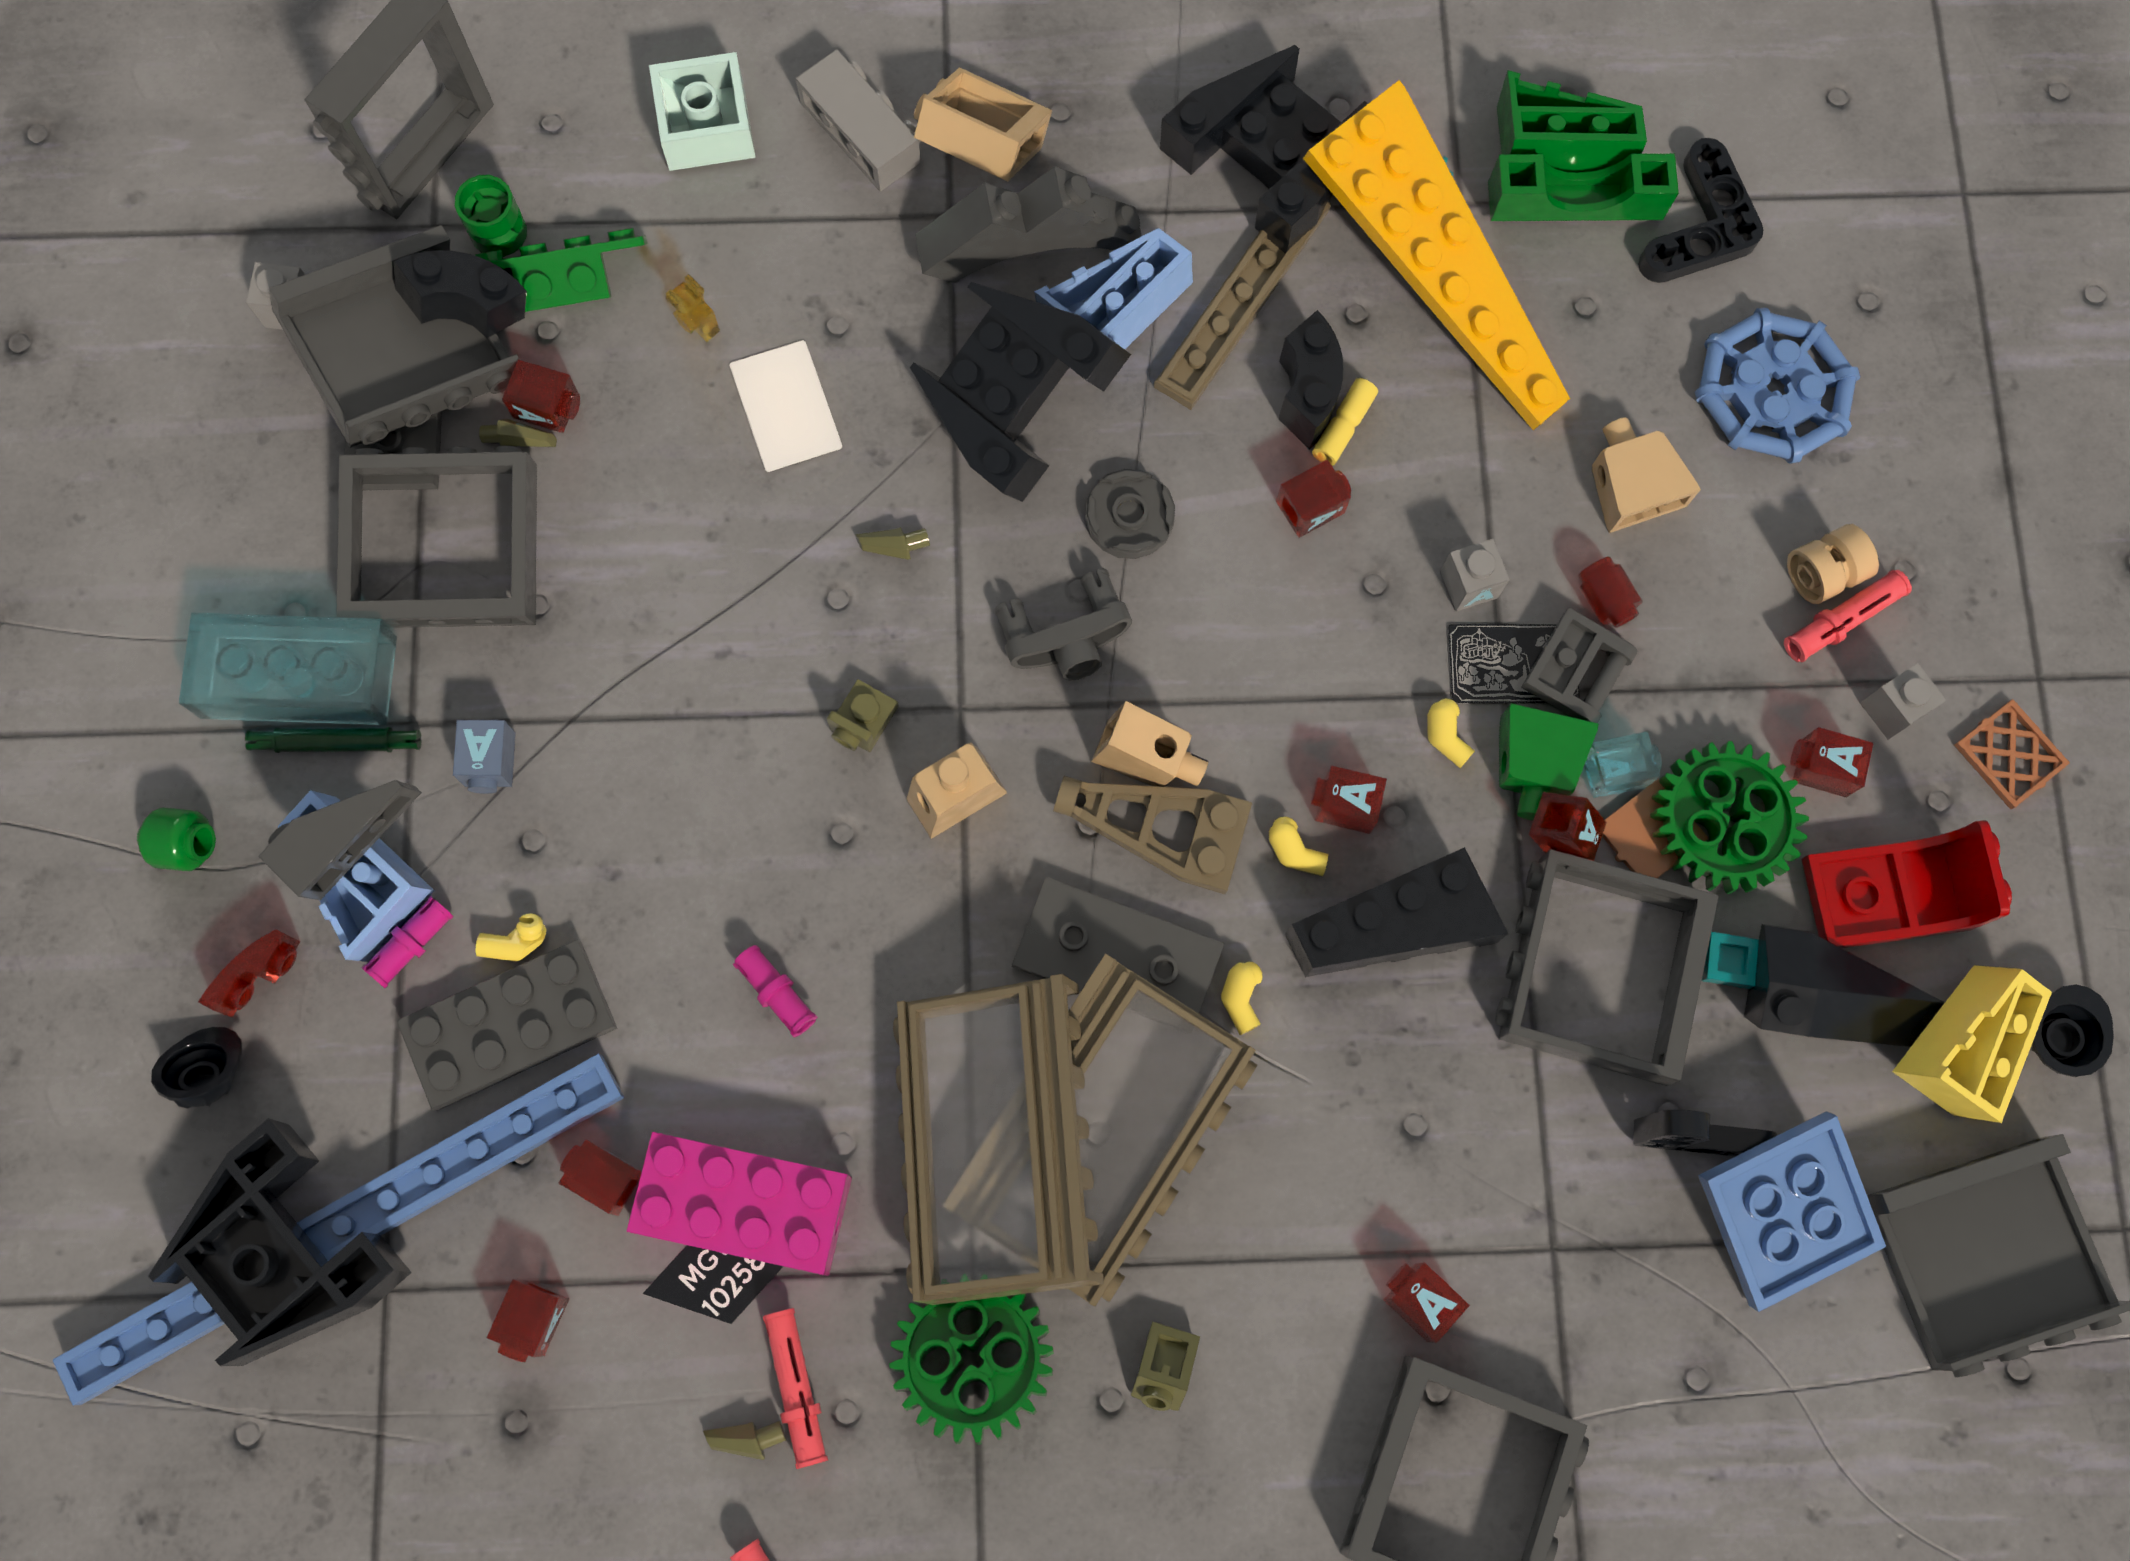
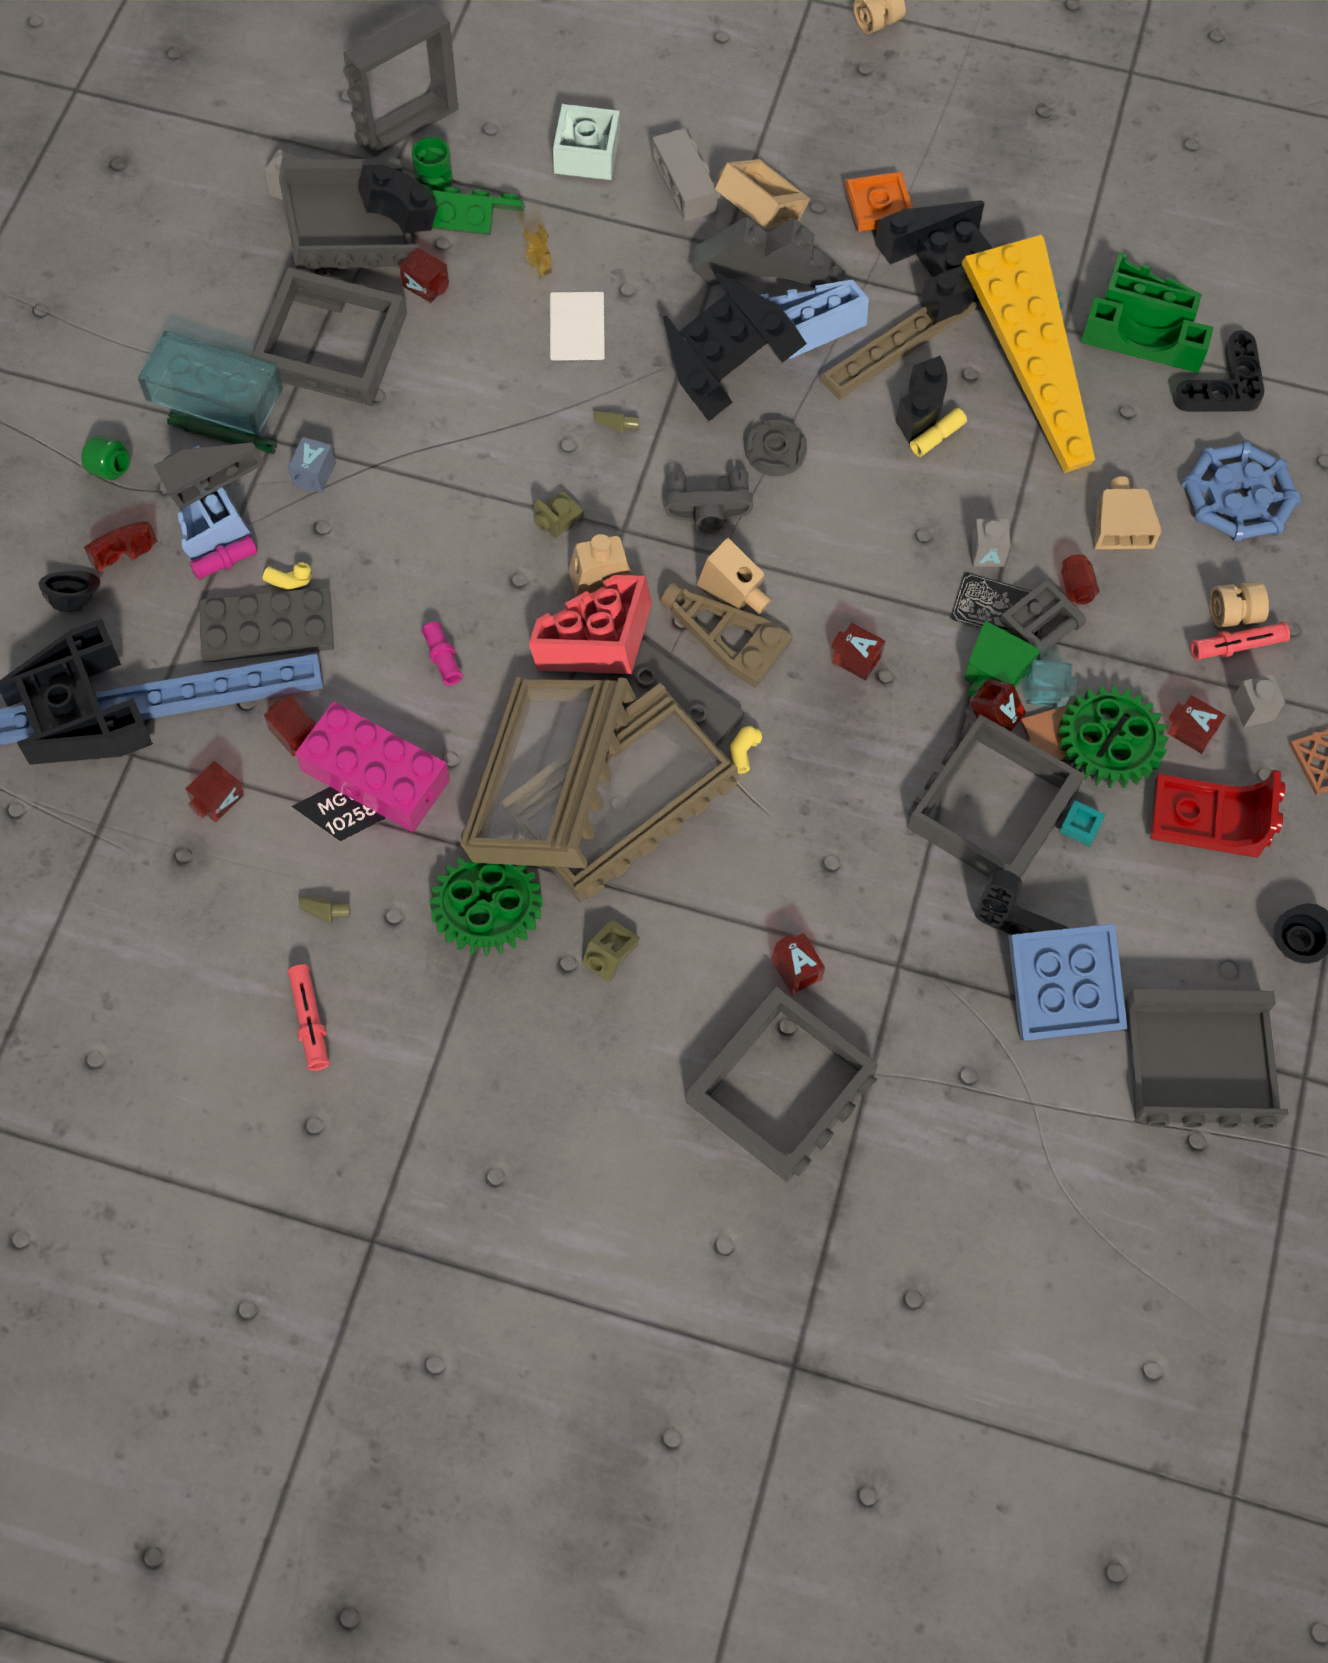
camera: 20 degrees right, 10 degrees down
olive bar [479,419,557,447] -> none
coral pin [762,1308,828,1469] -> none
light yellow arm [1269,817,1329,876] -> none
clear red brick [1276,459,1351,538] -> none
black wedge [1285,847,1508,977] -> none
light yellow arm [1427,698,1475,768] -> none
black wedge [1744,924,1945,1047] -> none
light yellow wedge [1892,965,2052,1123] -> none
none -> coral brick [529,575,652,674]
none -> orange plate [844,171,913,232]

